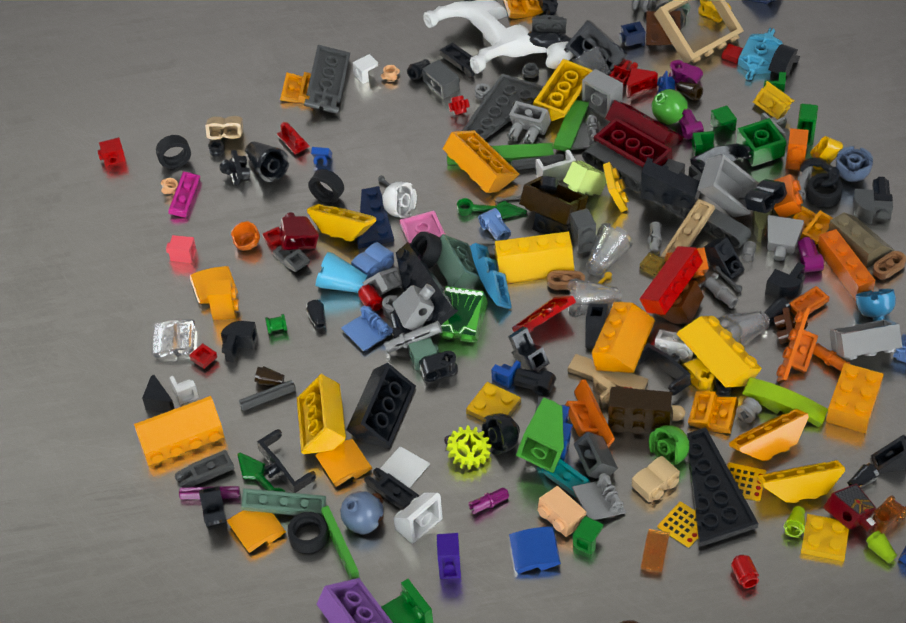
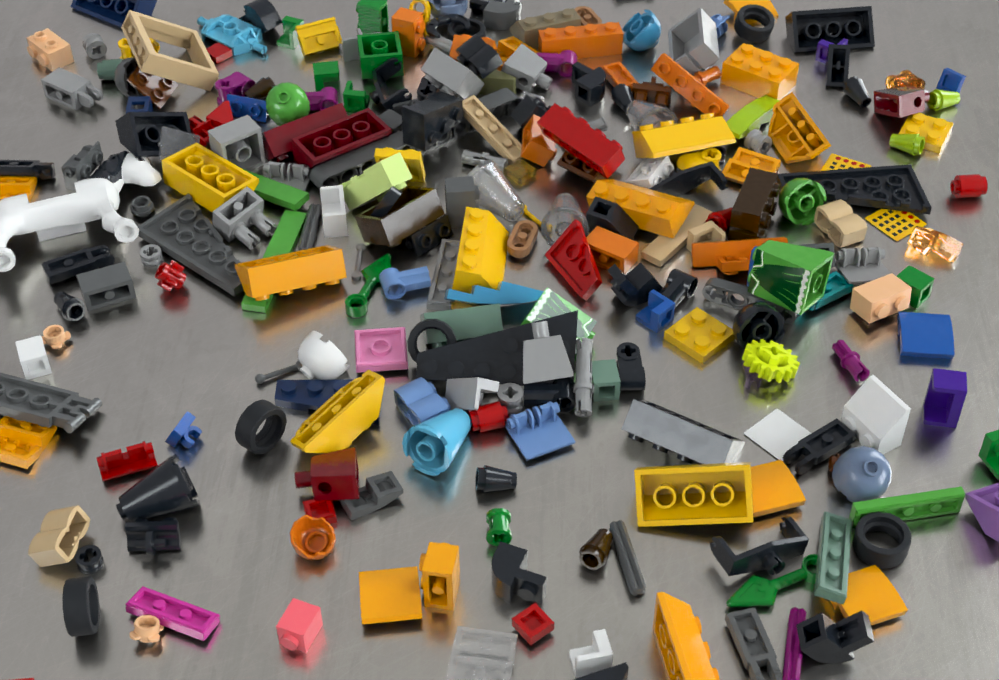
camera: 80 degrees left, 5 degrees down
yellow wedge [757,460,845,503] -> none
none -> orange brick [586,226,639,275]

